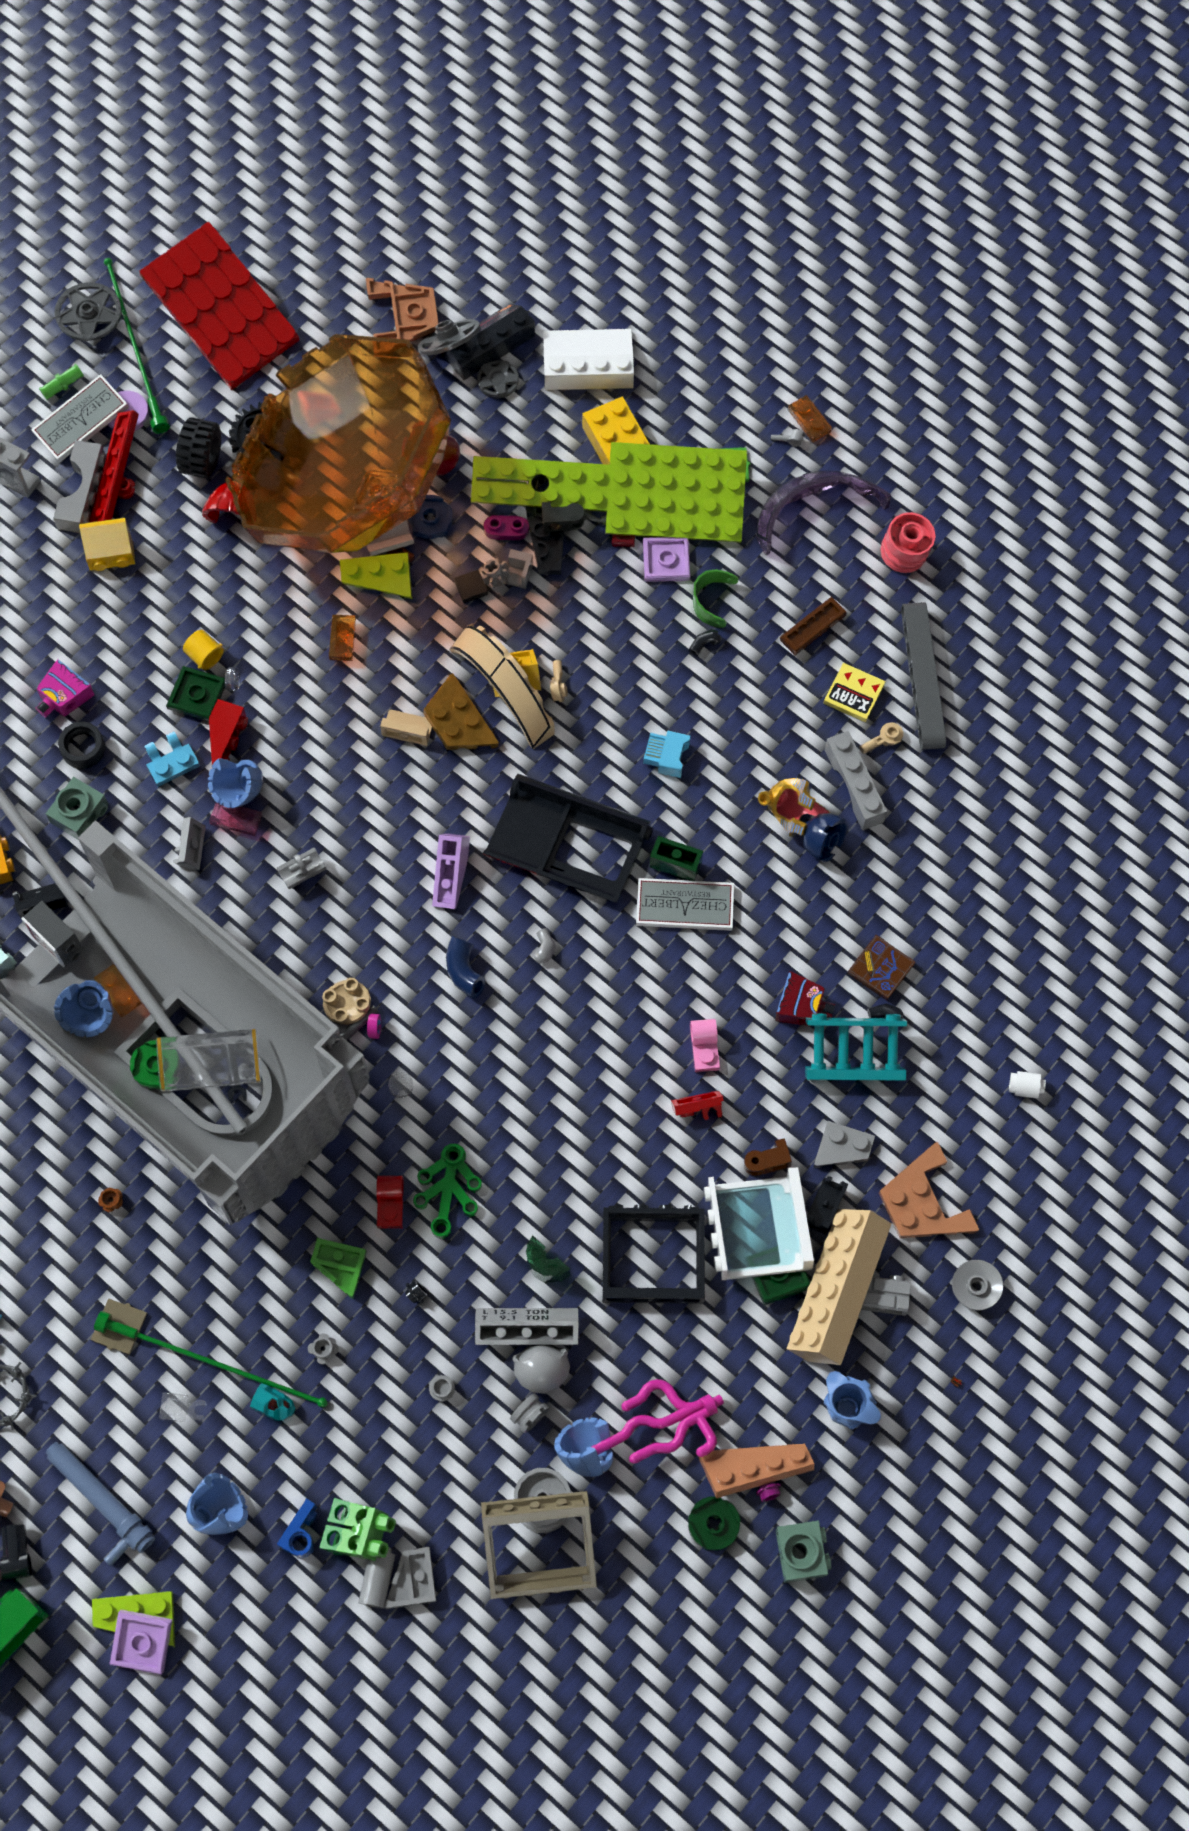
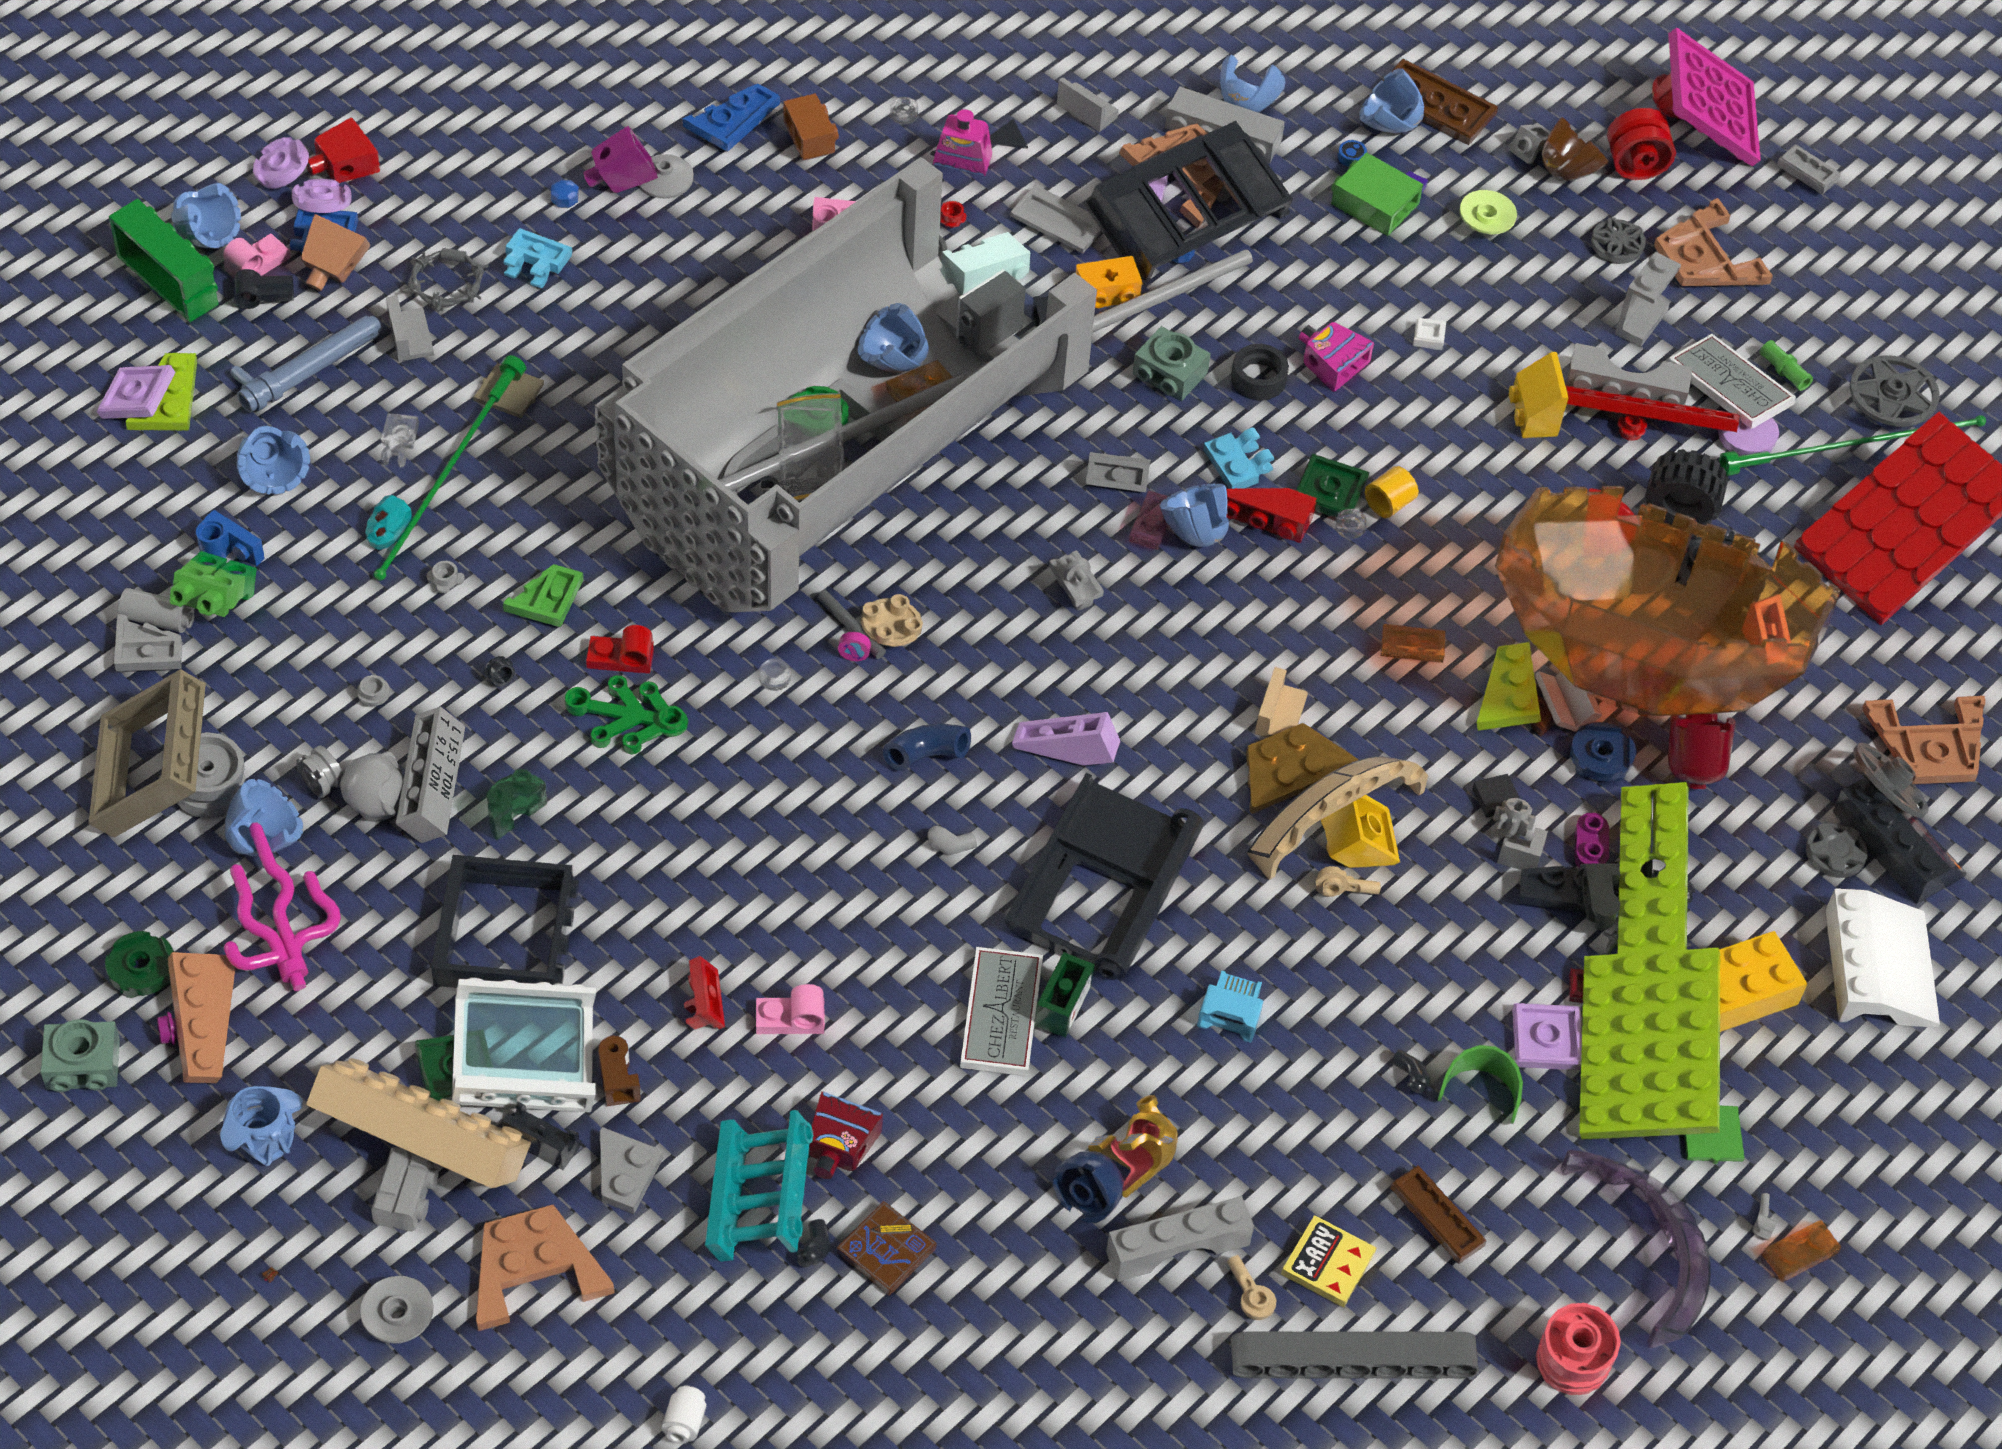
camera: 90 degrees right, 15 degrees down
none -> light grey panel [386,296,434,361]
none -> white tile [1413,318,1446,350]

